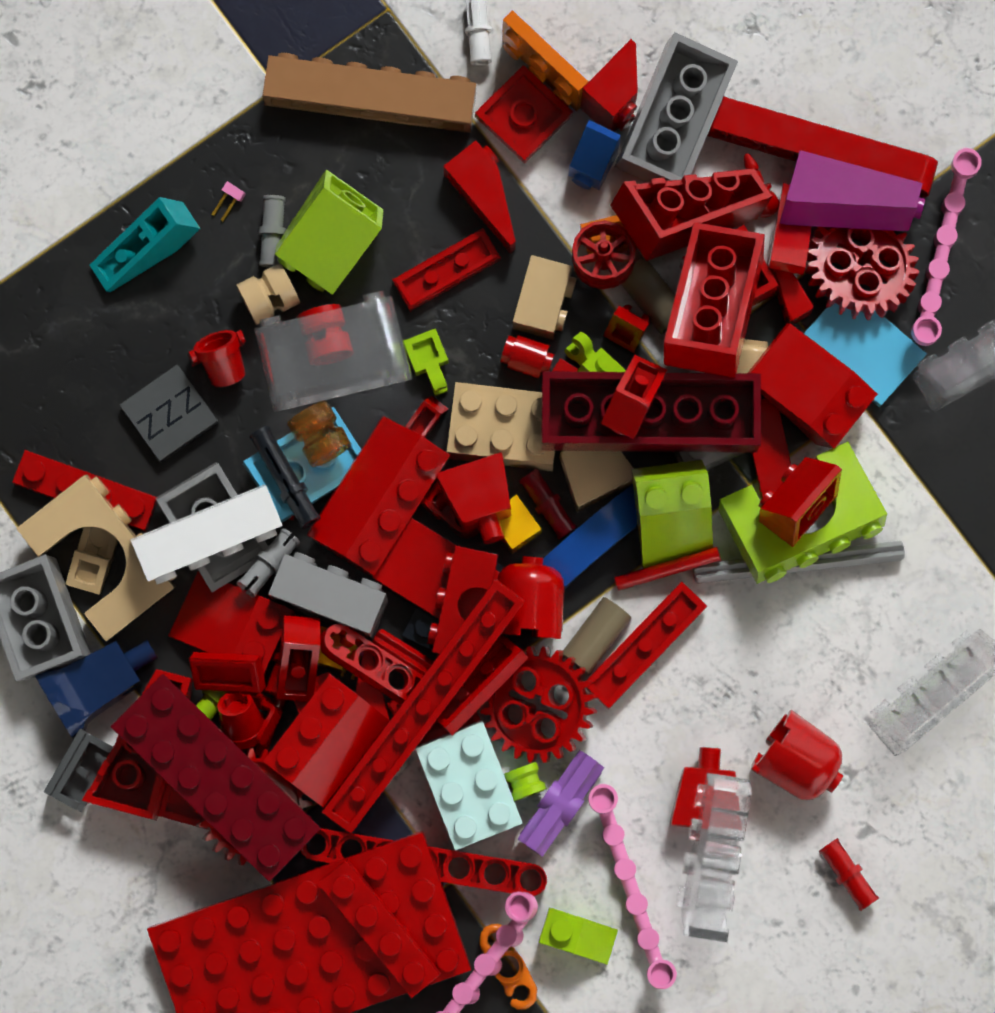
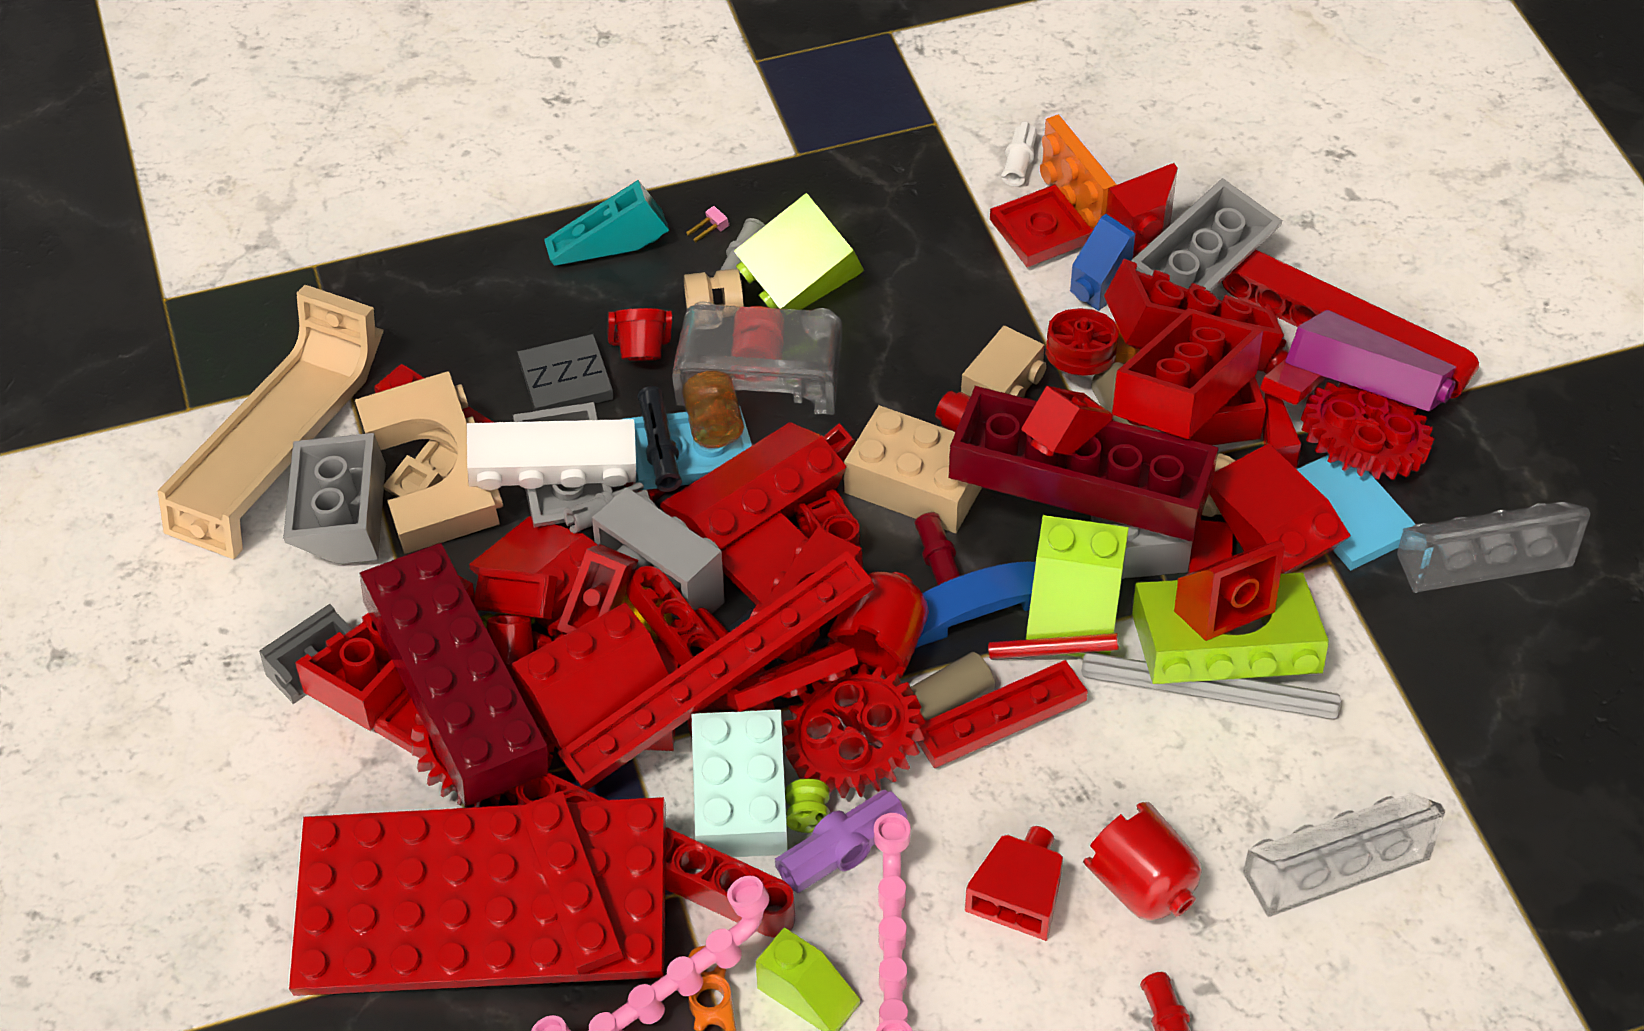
camera: 20 degrees right, 30 degrees down
dark blue piece [35,640,158,740] -> none
medium nougat brick [262,53,476,133] -> none
red tile [392,228,501,312] -> none
lime plate [403,328,449,396] -> none
red torso [436,452,512,544] -> none
red slope [443,140,516,253] -> none
yellow brick [499,494,541,554] -> none
tan torso [559,451,634,512] -> none
clear wedge [676,773,752,943] -> none
bright pink bar [911,148,981,346] -> none

